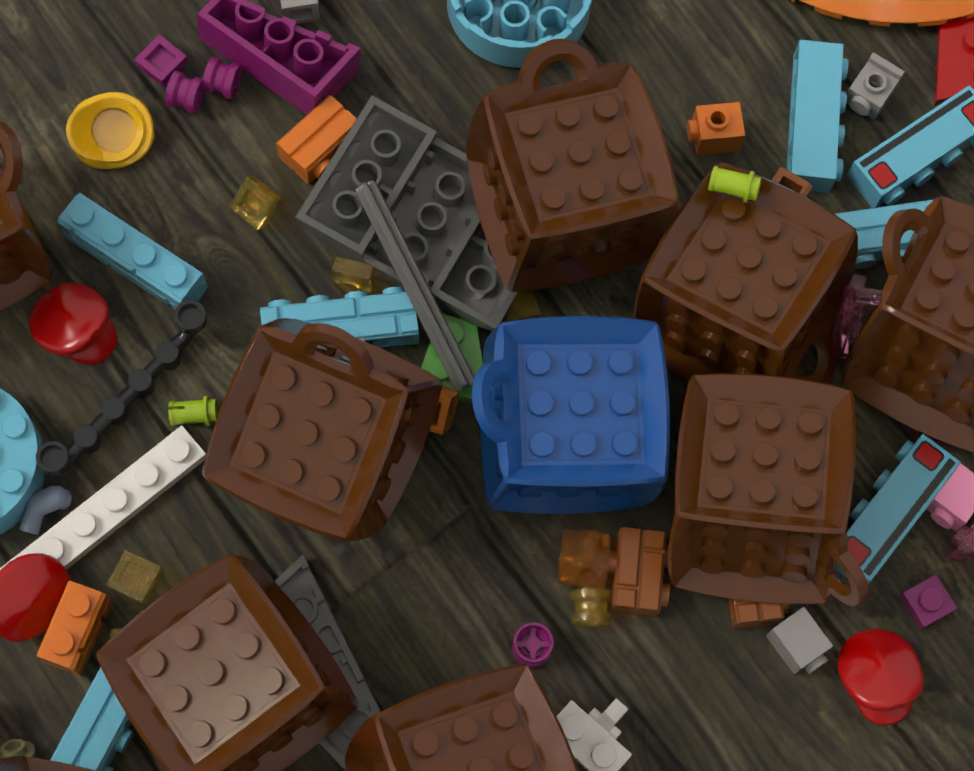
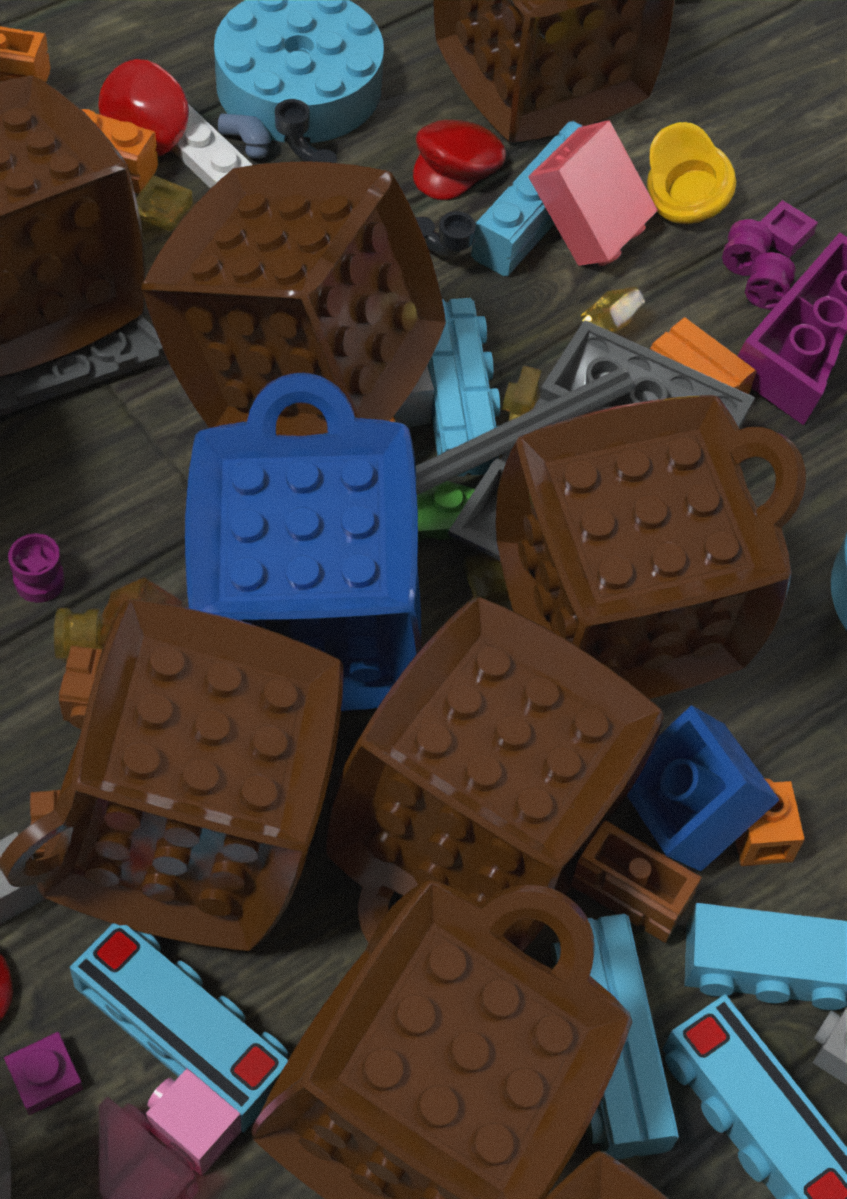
camera: 90 degrees right, 15 degrees down
lime pin [708,166,762,203] -> none
none -> coral brick [528,120,658,266]
none -> blue brick [627,705,779,871]

